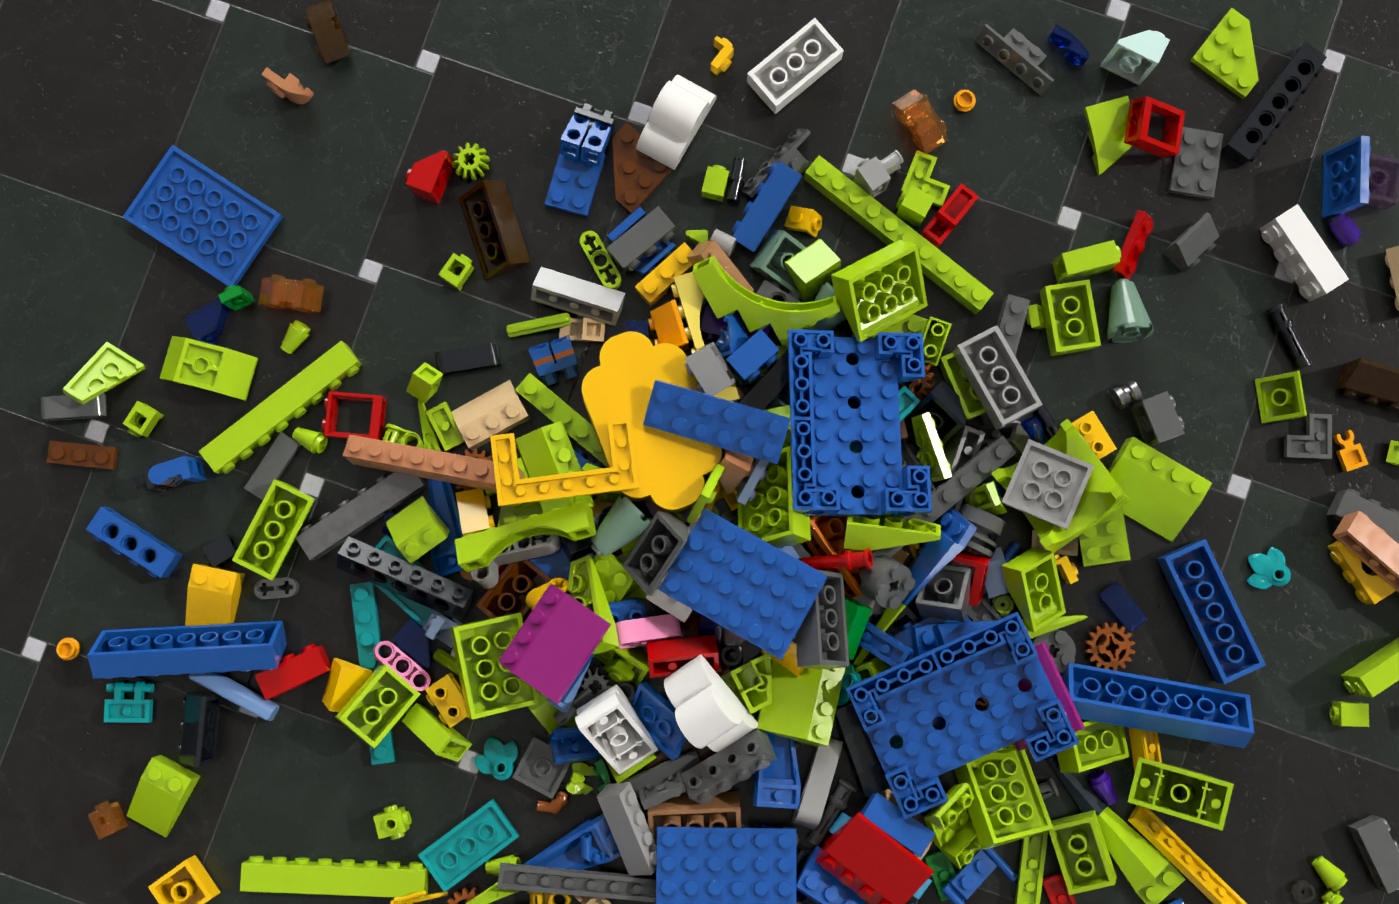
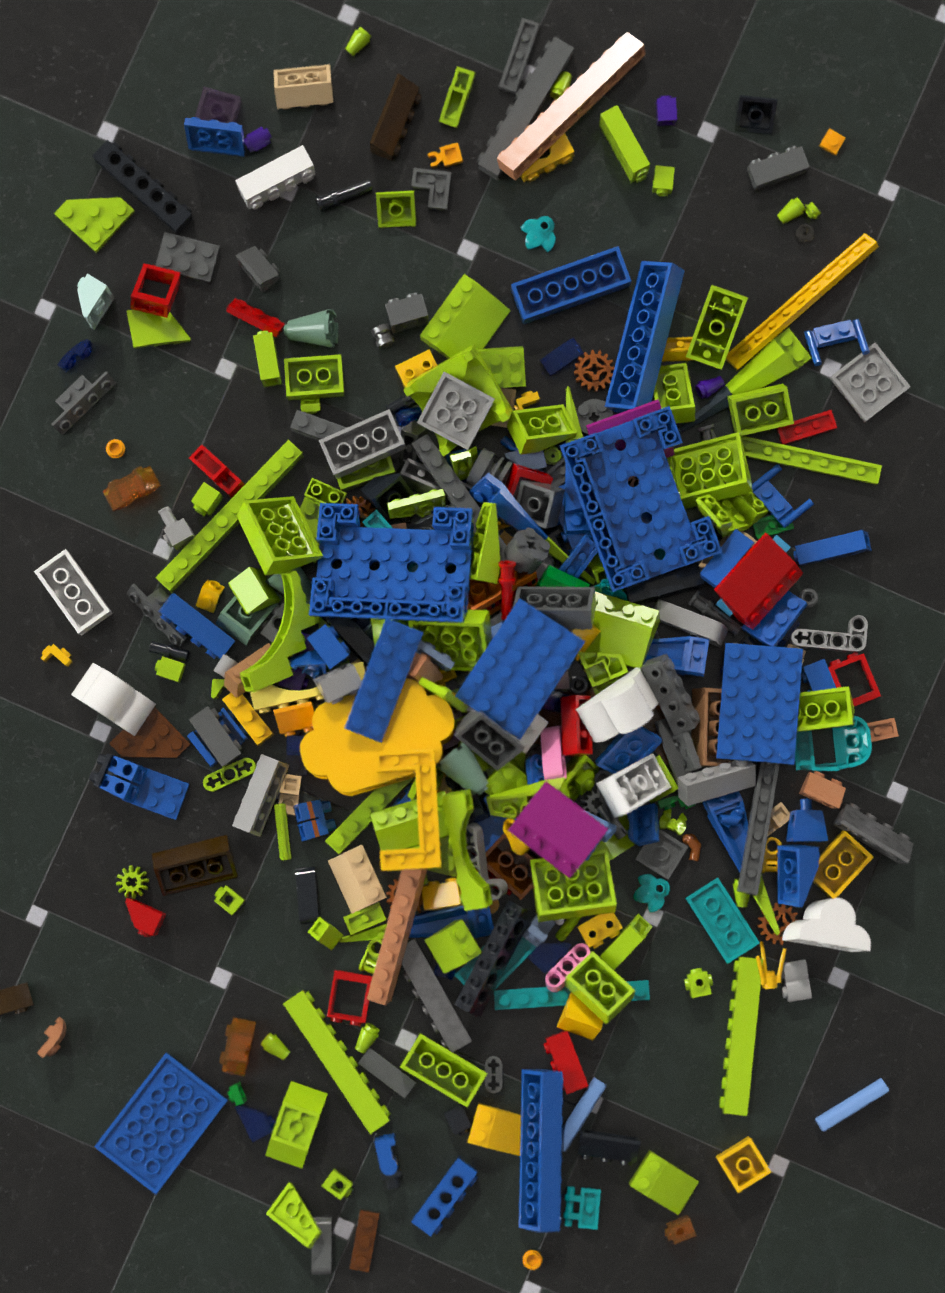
camera: 90 degrees left, 0 degrees up
lime plate [900,150,950,208] -> none

